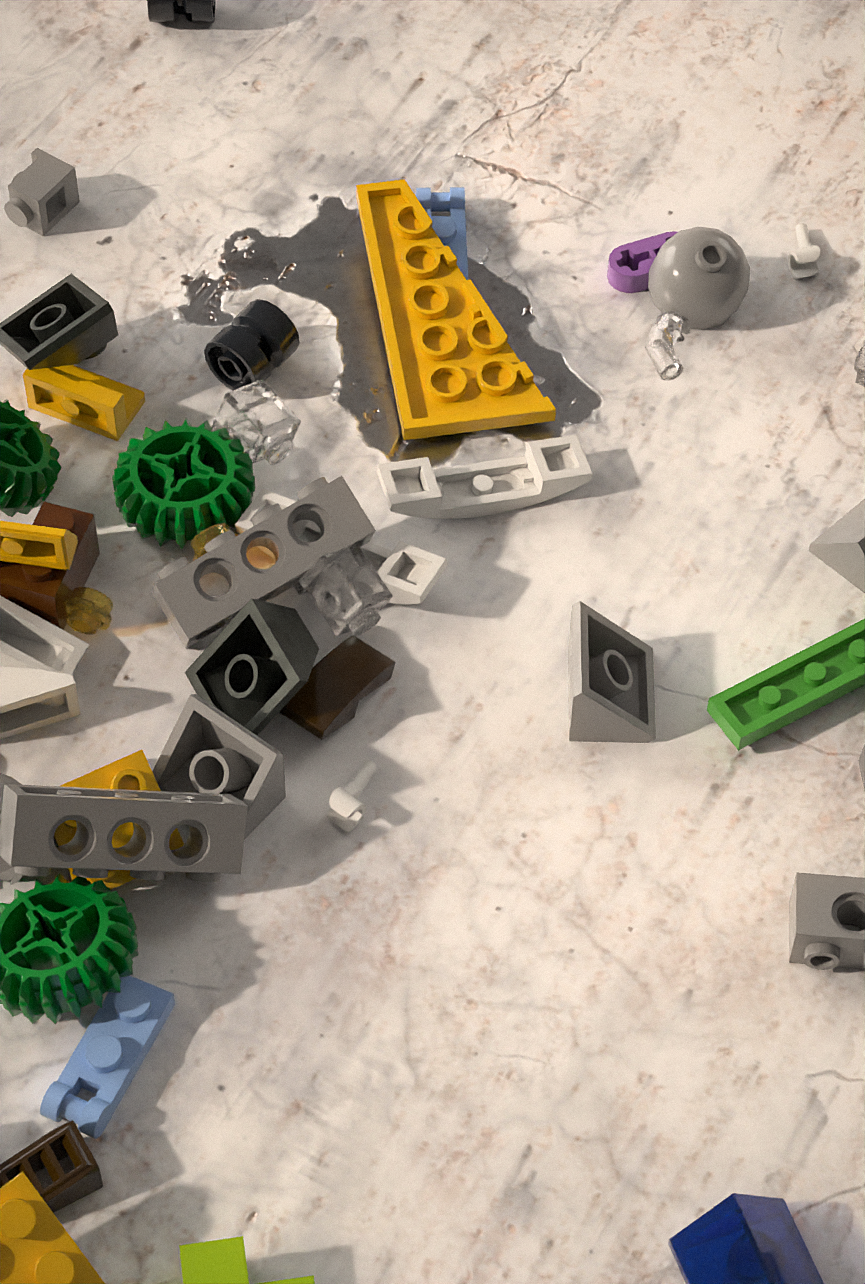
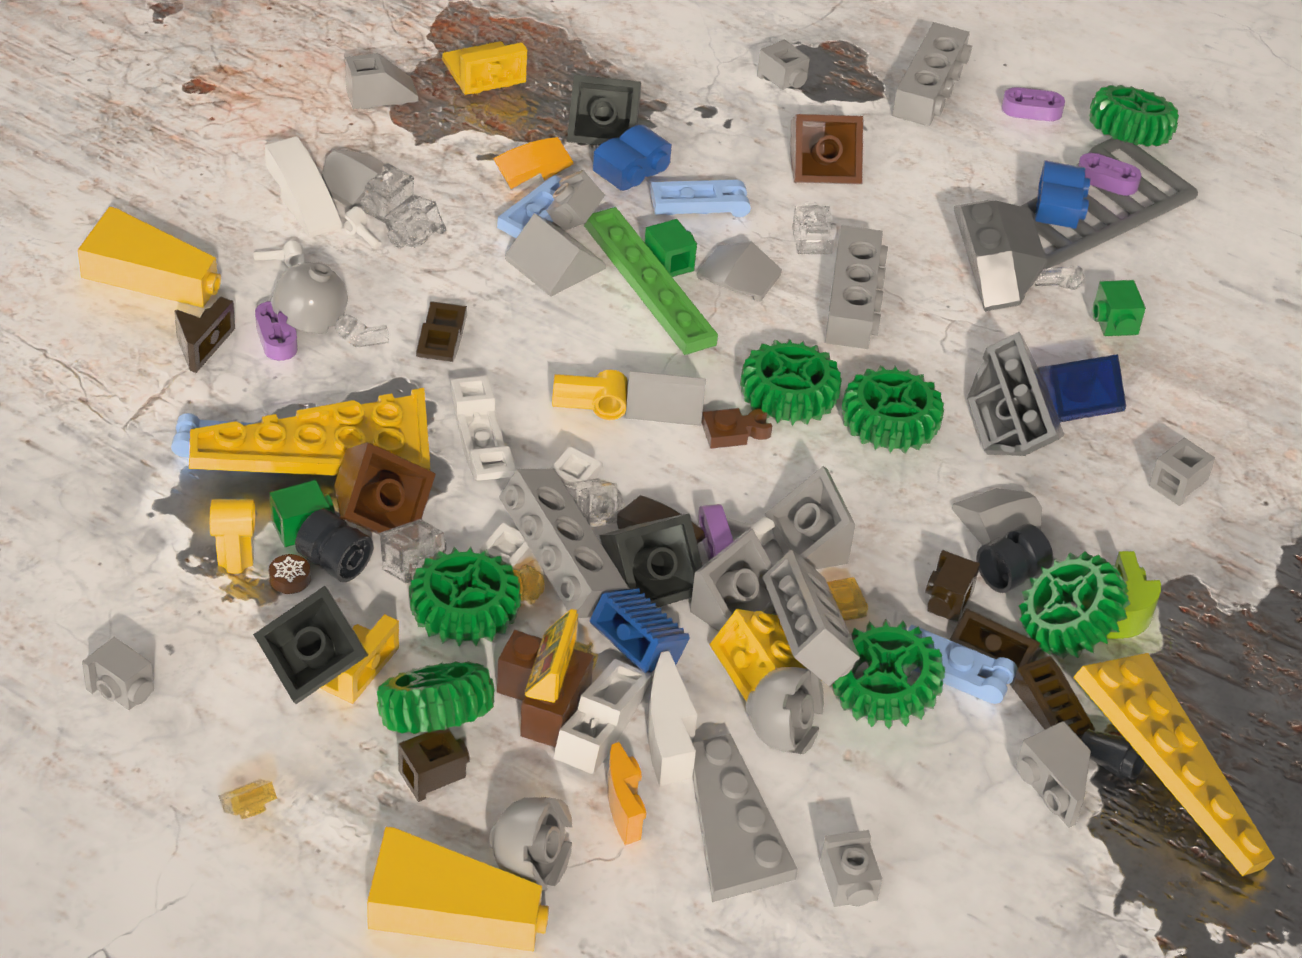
camera: 90 degrees left, 10 degrees down
none -> yellow slope [78,206,221,308]
none -> dark brown slope [174,296,235,373]
none -> yellow piece [210,499,255,574]
none -> green brick [269,480,335,548]
none -> reddish brown tile [269,554,311,594]
none -> reddish brown slope [334,442,436,548]
none -> dark brown slope [416,301,467,362]
none -> yellow piece [552,369,628,420]
none -> blue brick [589,588,690,674]
none -> medium lavender beam [698,504,733,561]
none -> reddish brown plate [701,408,773,449]
none -> green gear [740,339,842,426]
none -> light grey slope [765,466,855,569]
none -> clear yellow plate [827,577,868,621]
none -> green gear [841,365,944,454]
none -> dark brown brick [925,550,980,623]
none -> dark brown slope [949,608,1041,668]
none -> light grey slope [952,488,1042,545]
none -> dark grey wedge [967,332,1064,456]
none -> black wheel [976,524,1054,593]
none -> green gear [1018,551,1131,659]

